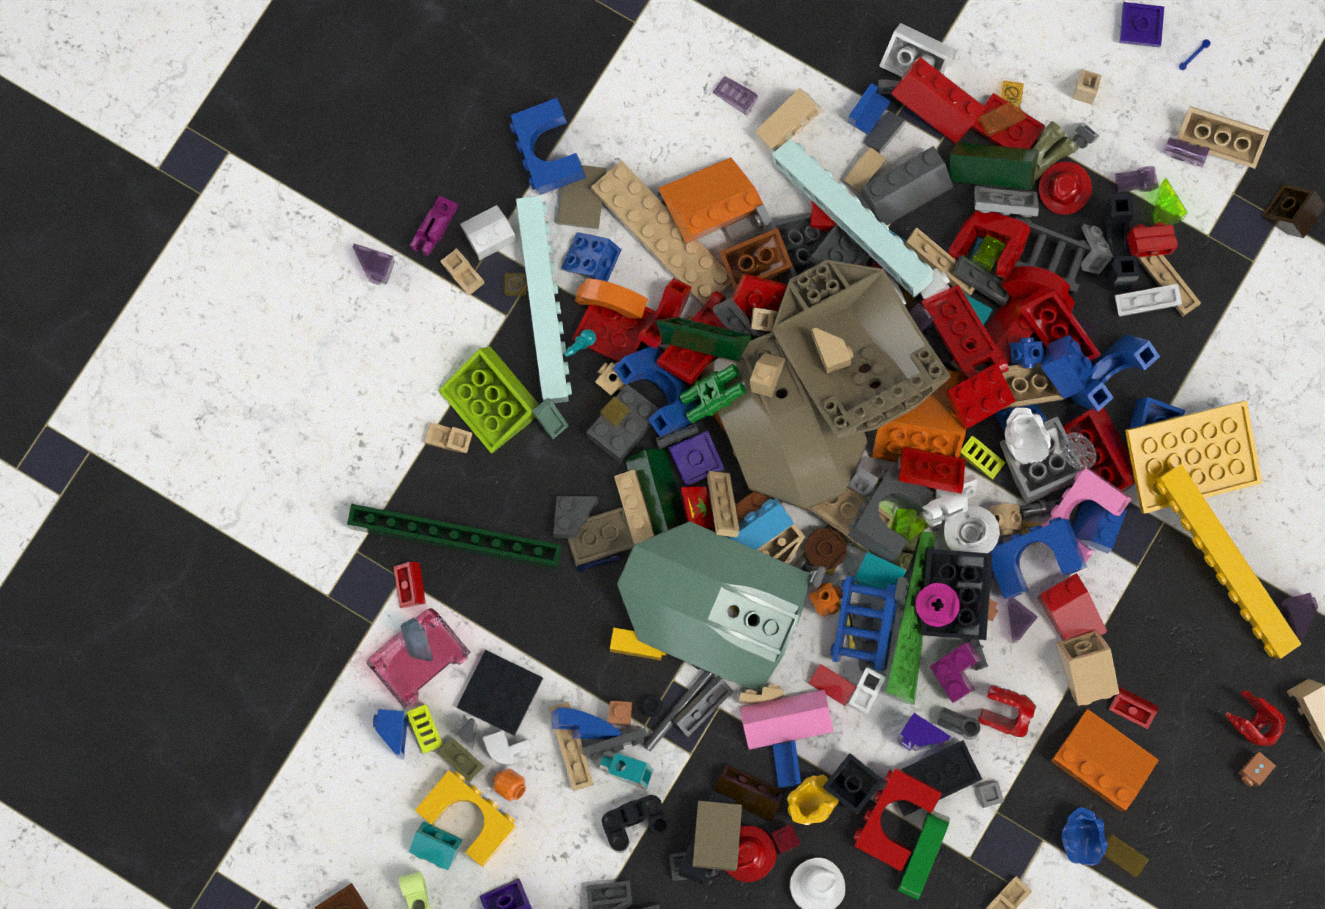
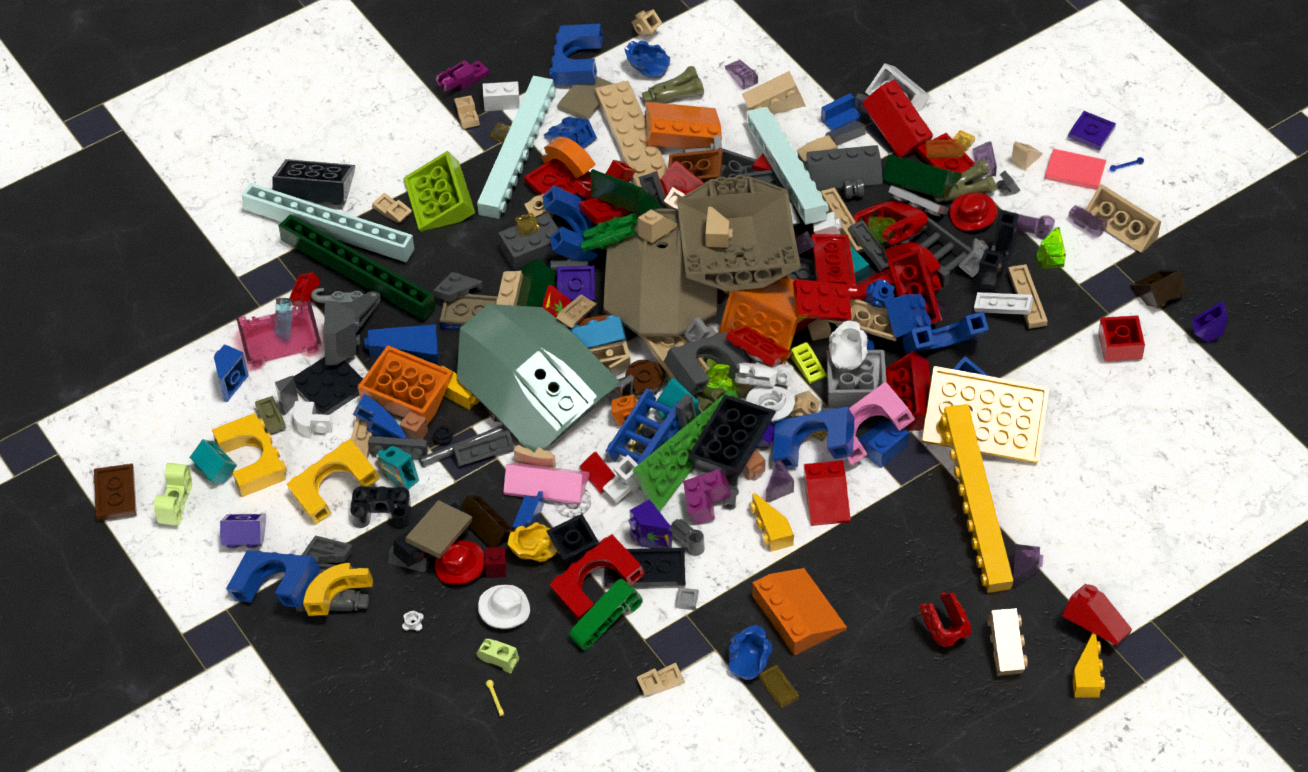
camera: 25 degrees right, 25 degrees down
clear purple slope [353,243,395,285] -> none
neon yellow slope [407,704,444,754] -> none
orange head [493,768,526,801] -> none
sand green tile [532,398,569,439] -> none
teal bar [565,329,596,357] -> none
dark pink plate [916,583,960,627] -> none
red piece [978,685,1037,737] -> none
tan slope [1056,631,1119,706] -> none
clear wheel [1061,433,1096,470] -> none
red slope [1108,687,1158,729] -> none
red brick [1127,222,1178,258] -> none
nougat brick [1238,752,1276,788] -> none
none -> light aqua brick [241,183,415,262]
none -> black slope [272,159,355,205]
none -> yellow arch [286,438,380,524]
none -> dark grey slope [311,288,380,365]
none -> orange slope [358,345,453,426]
none -> blue slope [365,324,439,366]
none -> blue hair [624,40,670,77]
none -> tan brick [632,9,663,36]
none -> olive piece [641,66,704,104]
none -> yellow slope [749,493,794,552]
none -> dark grey wheel [843,179,864,199]
none -> clear purple slope [972,141,997,177]
none -> coral tile [1045,149,1106,190]
none -> red brick [1098,315,1145,362]

